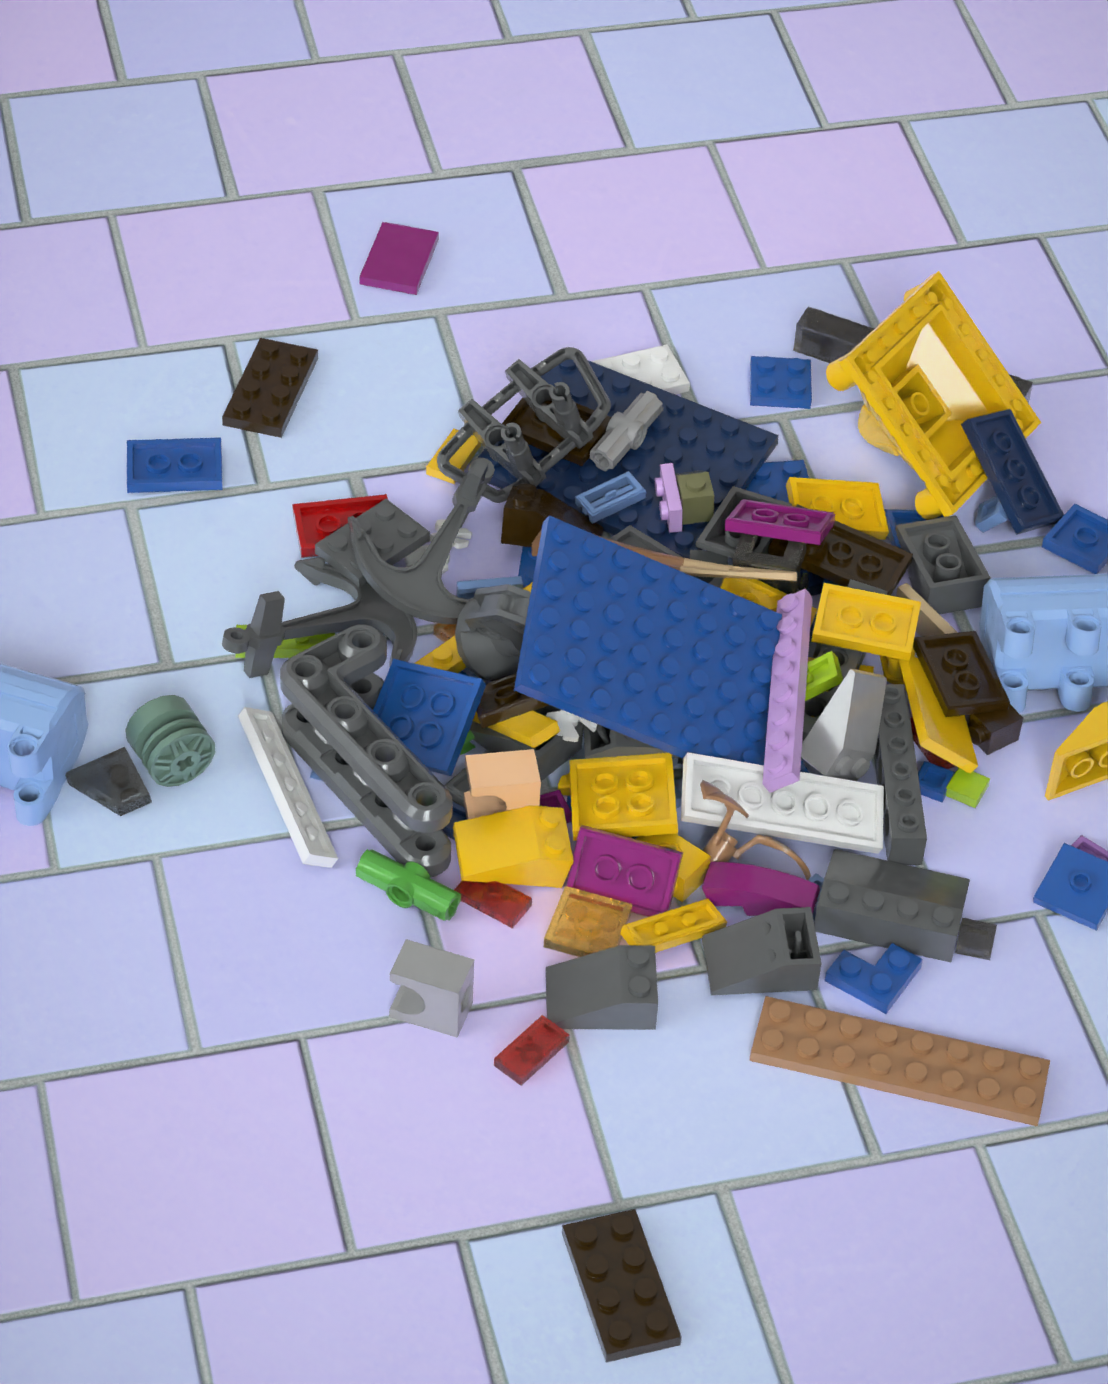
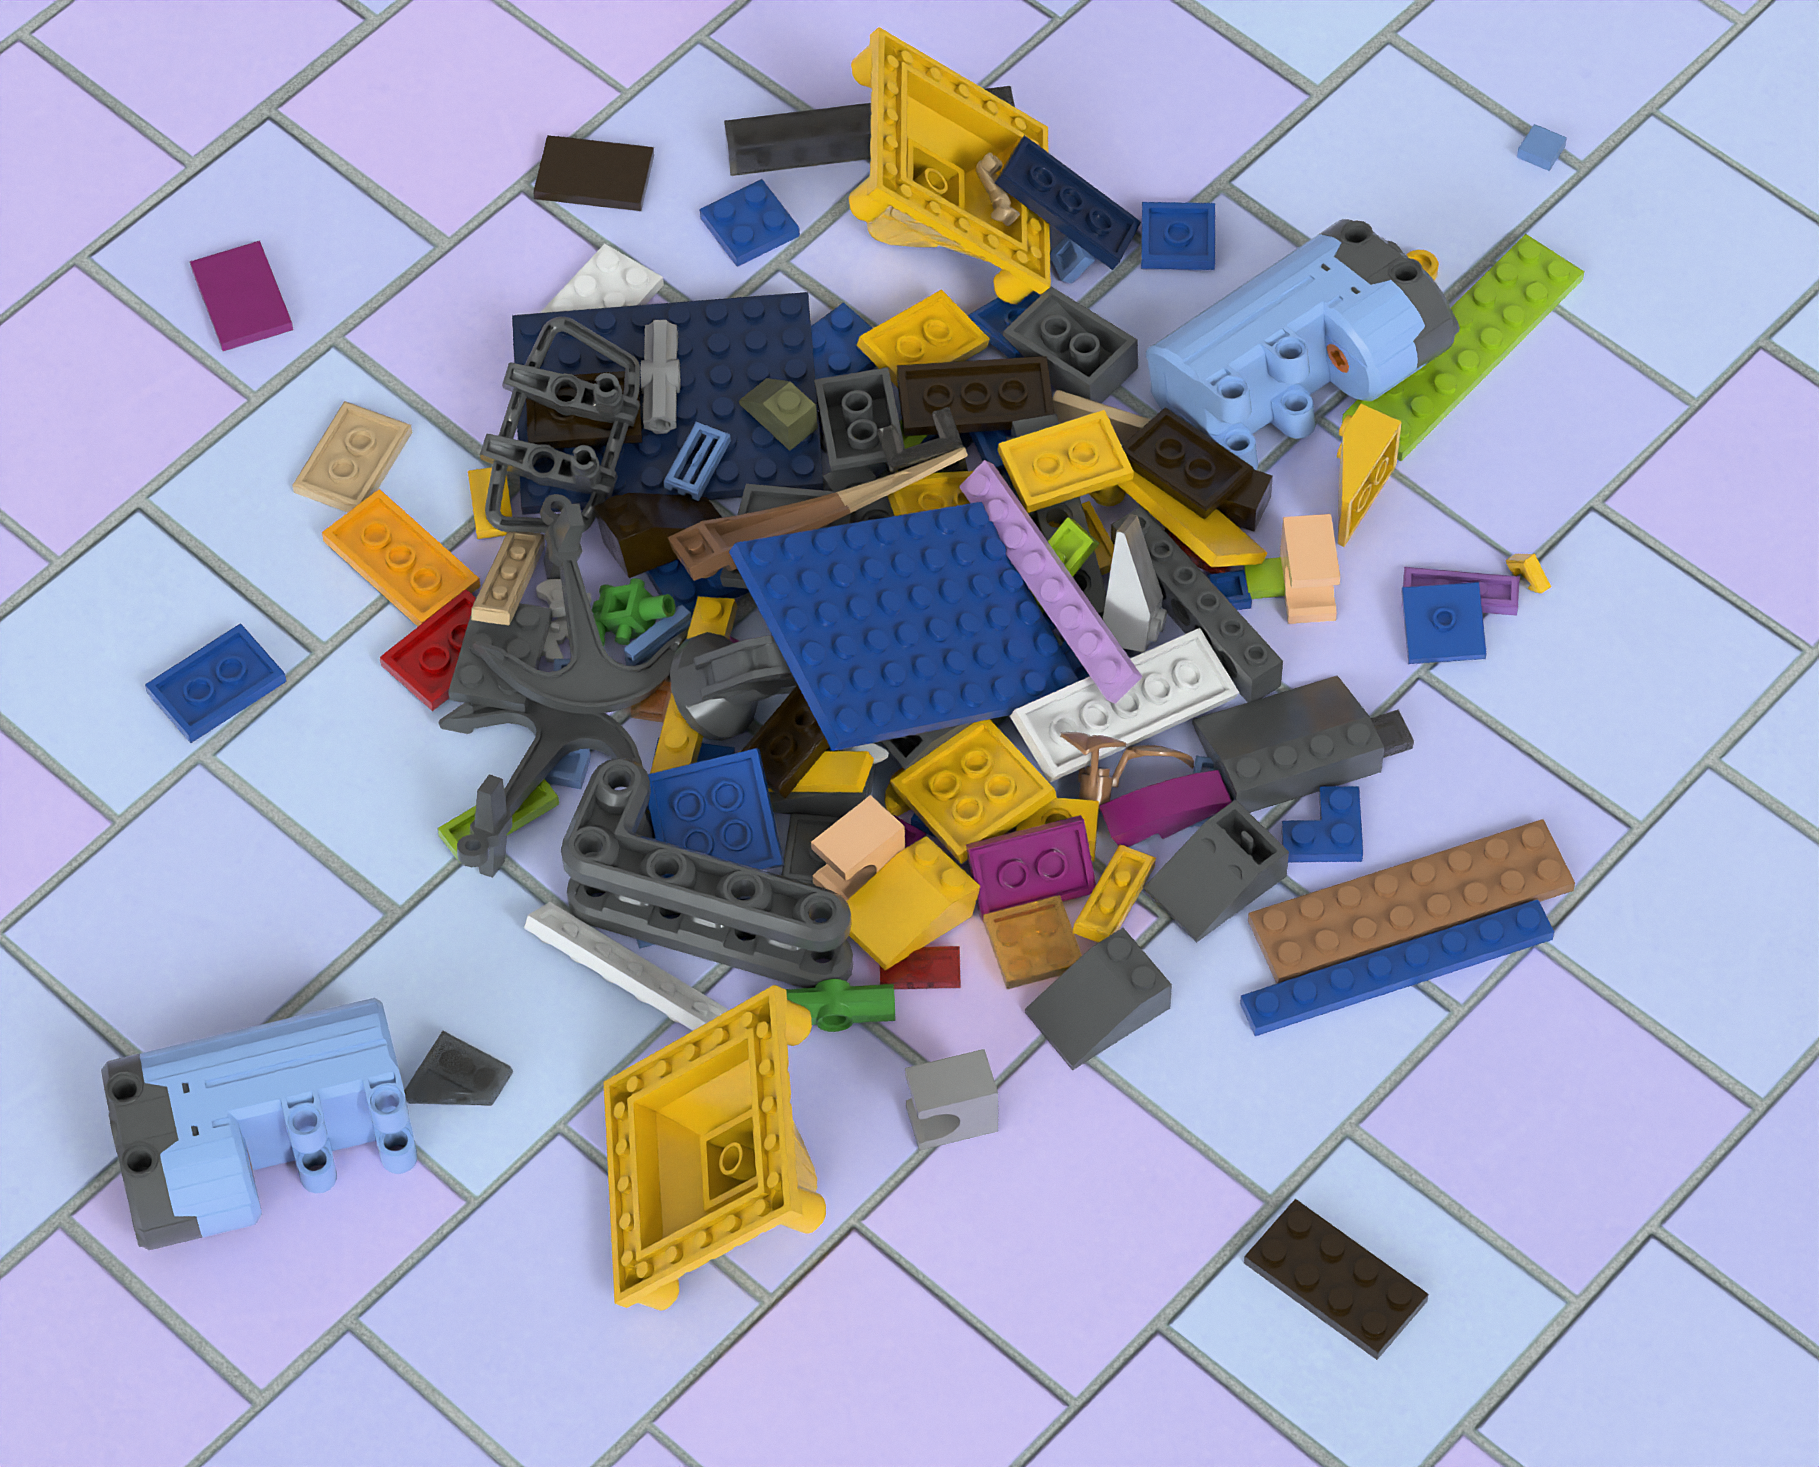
camera: 30 degrees left, 10 degrees up
sand green wheel [125,695,215,787] -> none
dark brown plate [222,338,318,438] -> none
clear red plate [494,1015,570,1086] -> none
lavender plate [655,463,682,533] -> none
magenta tile [725,499,835,545] -> none
none -> tan tile [292,401,412,512]
none -> light orange plate [322,489,481,626]
none -> tan tile [471,532,545,626]
none -> dark brown tile [533,135,654,211]
none -> bright green piece [592,578,676,646]
none -> yellow piece [603,985,826,1311]
none -> tan arm [976,153,1020,226]
none -> blue plate [1240,899,1554,1036]
none -> light nougat piece [1280,514,1340,624]

